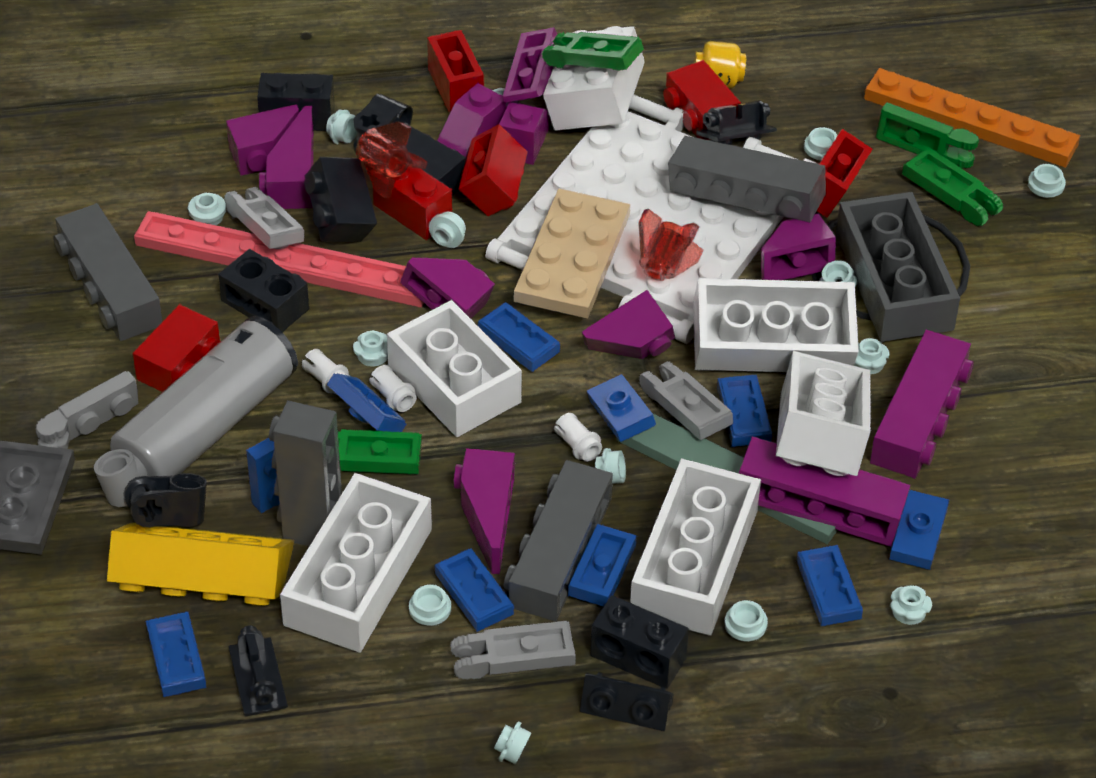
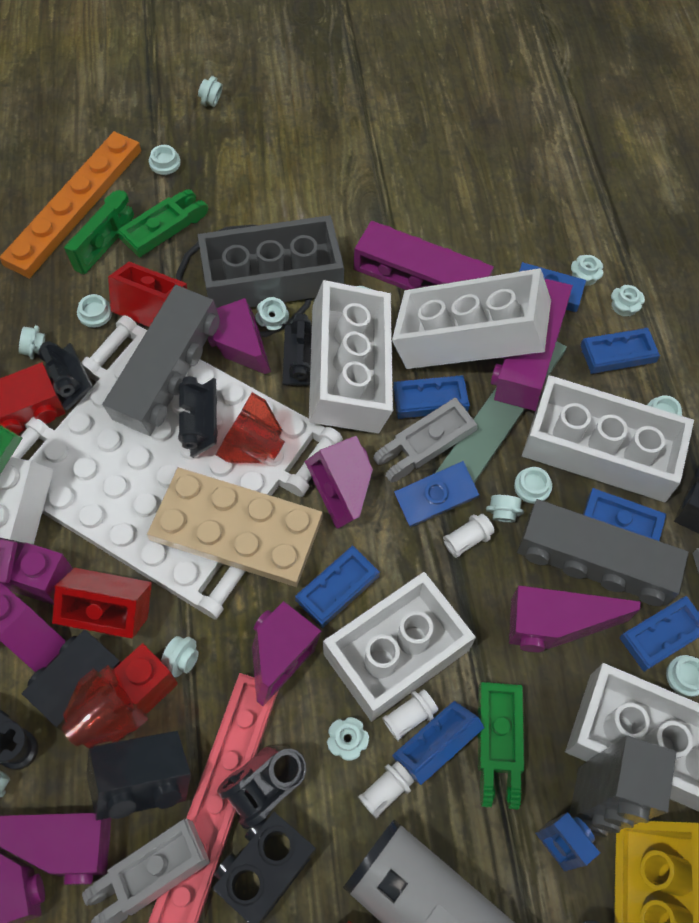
camera: 90 degrees left, 15 degrees up
none -> light aqua plate [19,325,45,359]
none -> black hinge [178,376,218,458]
none -> black piece [217,744,306,829]
none -> light aqua plate [514,467,552,504]
none -> light aqua plate [571,255,603,286]

